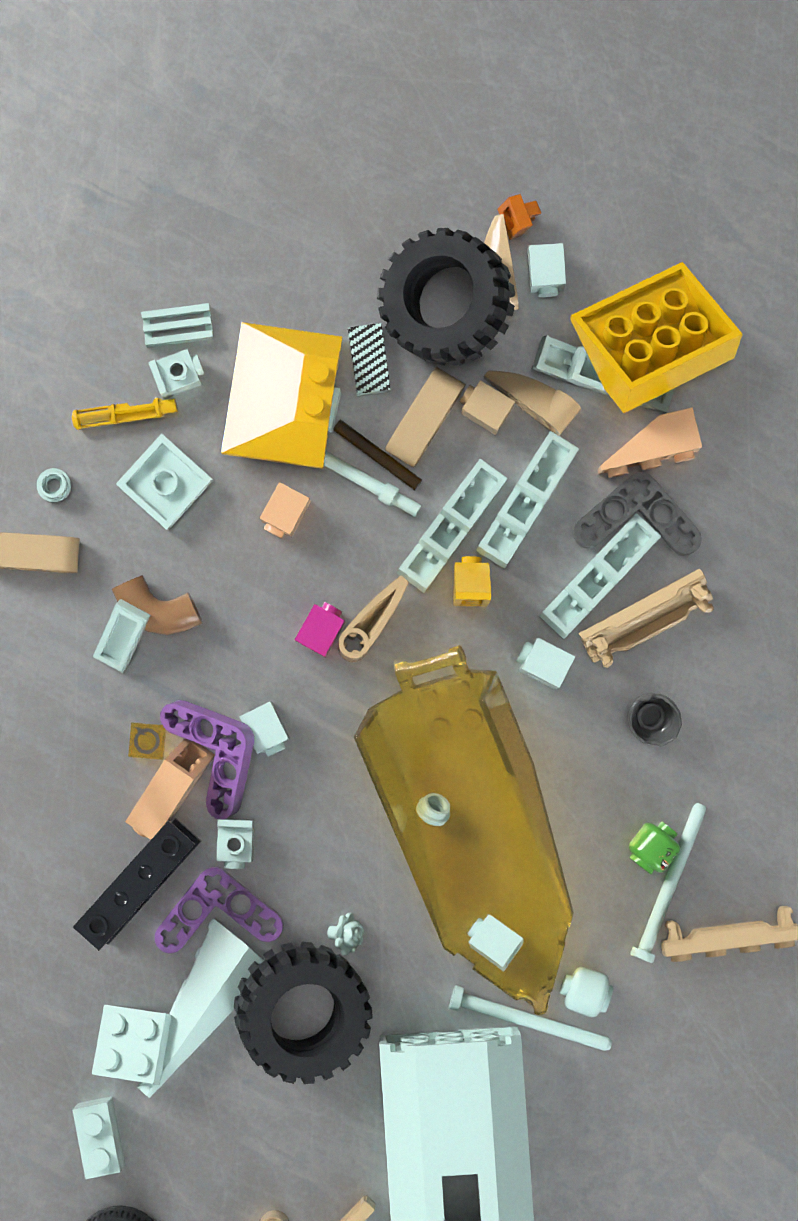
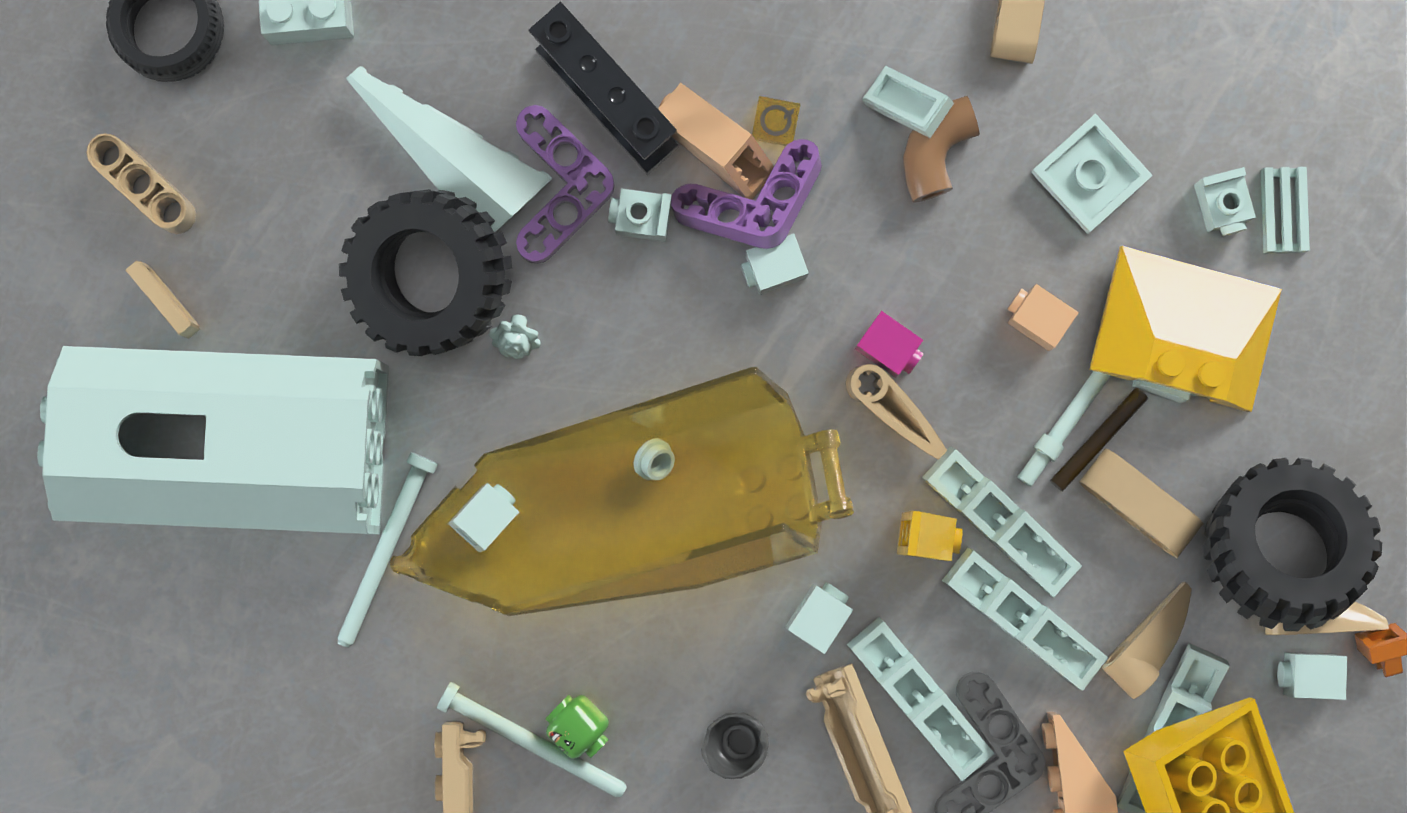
camera: 100 degrees right, 0 degrees up
light aqua plate [37,468,71,503] -> none
yellow piece [72,398,178,430] -> none
light aqua plate [92,1005,172,1085] -> none
tile [348,323,391,396] -> none
tan brick [460,380,515,435] -> none
light aqua head [560,967,613,1017] -> none

